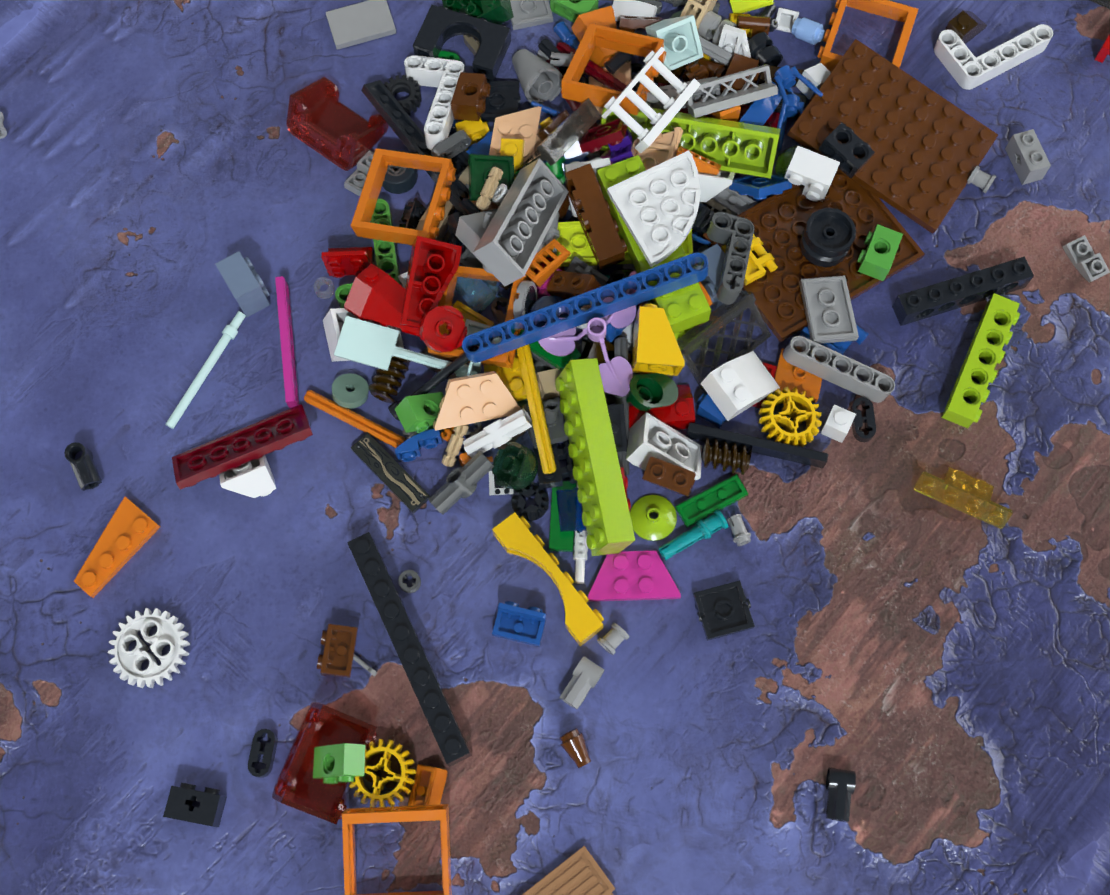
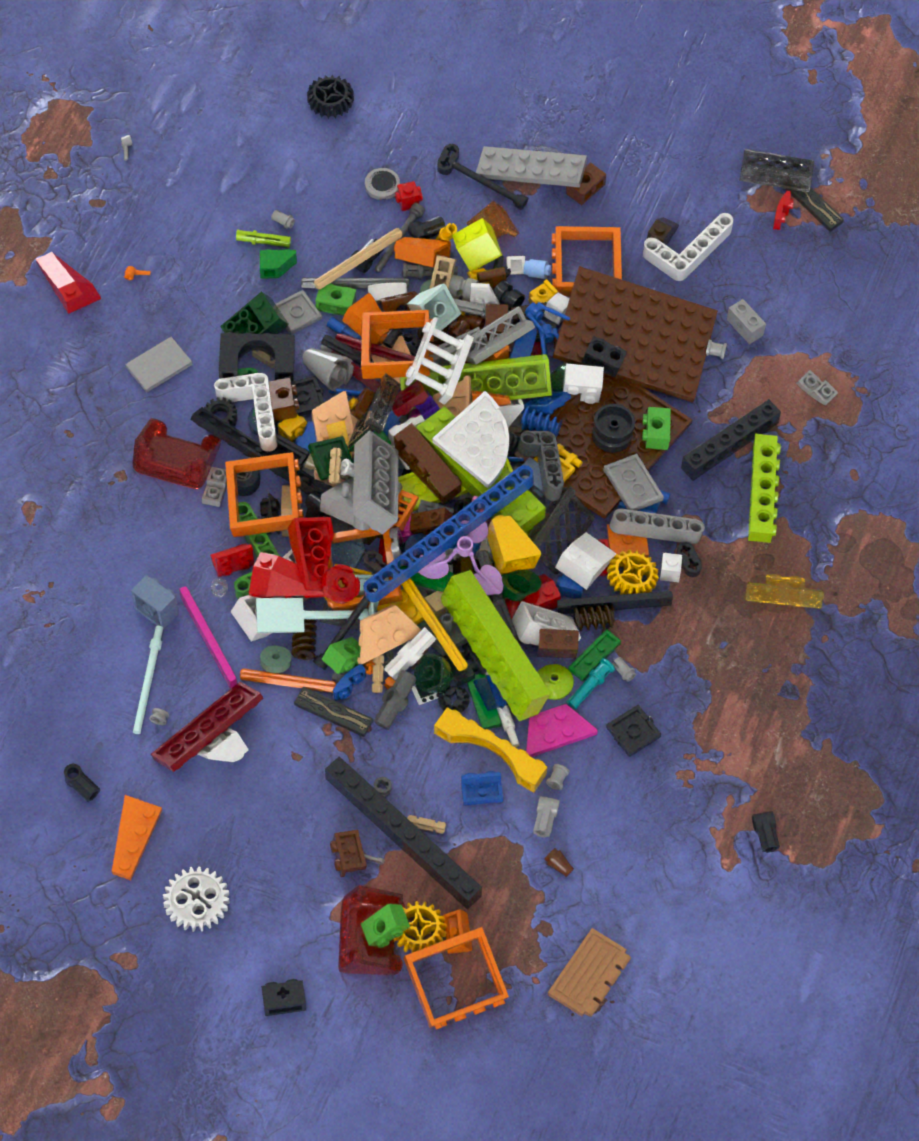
camera: 25 degrees left, 10 degrees down
black beam [248,729,278,778] -> none
dark grey beam [431,130,471,159] -> none
light grey pin [550,52,574,67] -> none
none -> light grey bush [149,708,169,725]
none -> tan axle [407,815,446,834]
none -> blue piece [521,407,562,437]
none -> yellow brick [529,279,558,304]

